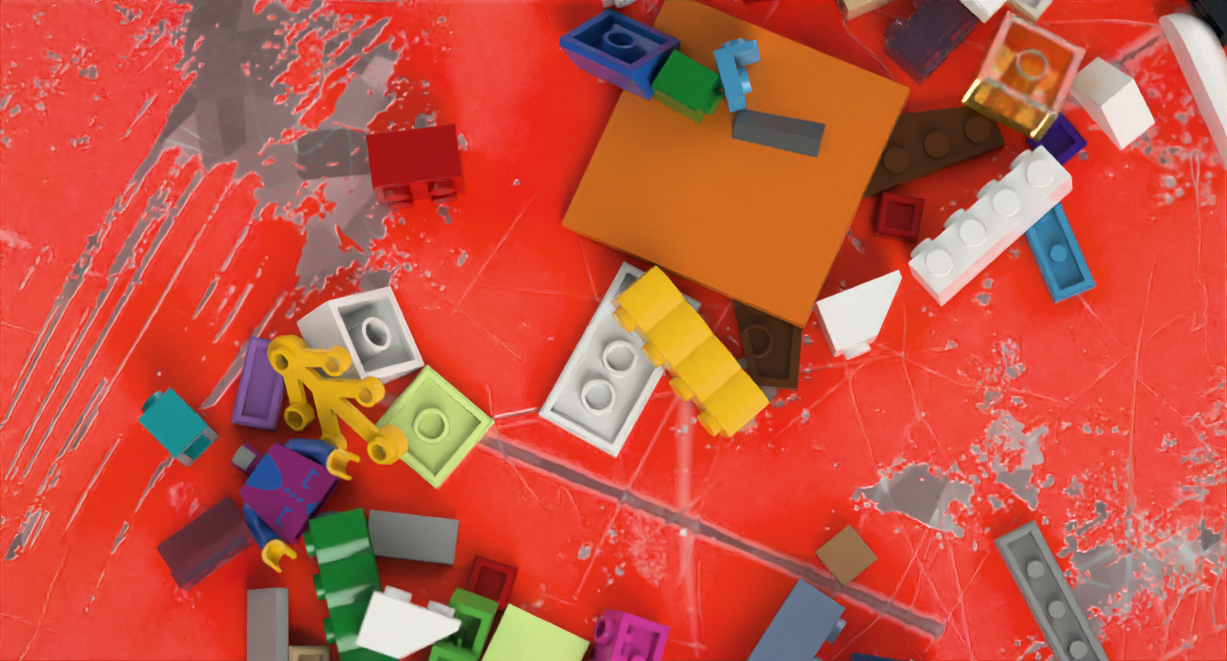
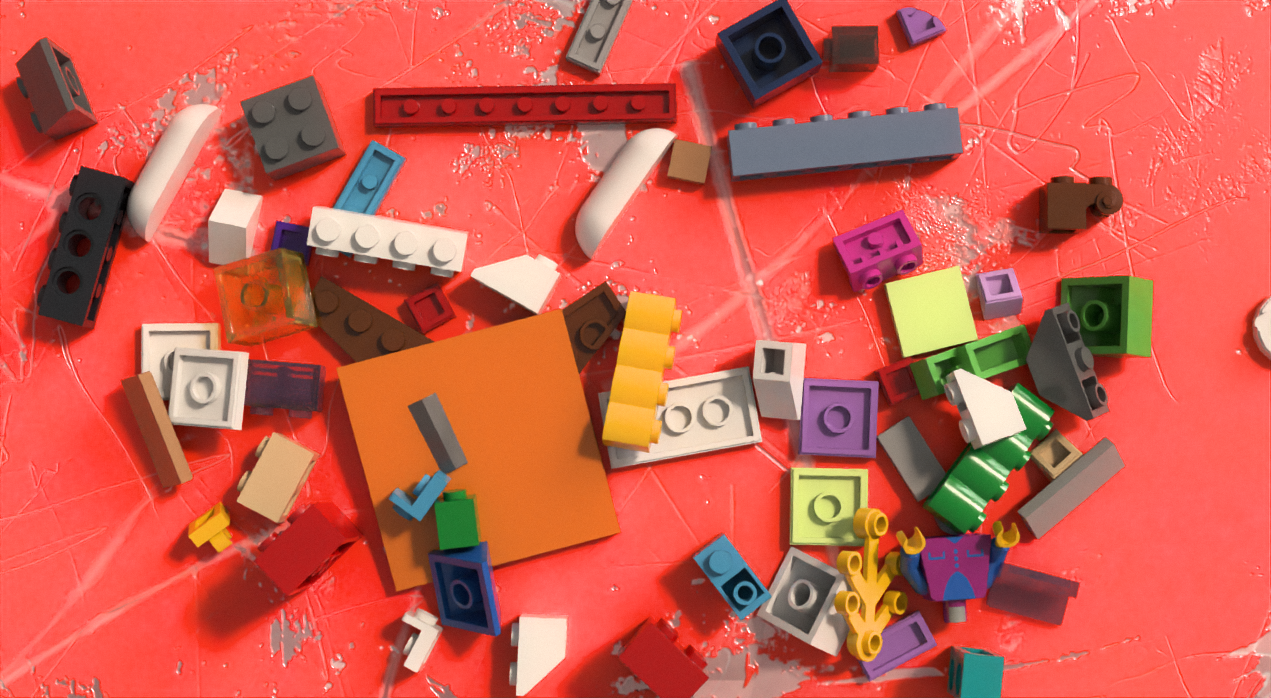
camera: 130 degrees left, 5 degrees up
none -> dark grey brick [240,76,346,181]
none -> red tile [373,83,677,128]
none -> white slope [509,614,568,696]
none -> white brick [575,128,678,260]
none -> dark azure slope [692,533,772,620]
none -> white slope [753,340,806,420]
none -> medium lavender tile [798,378,879,458]

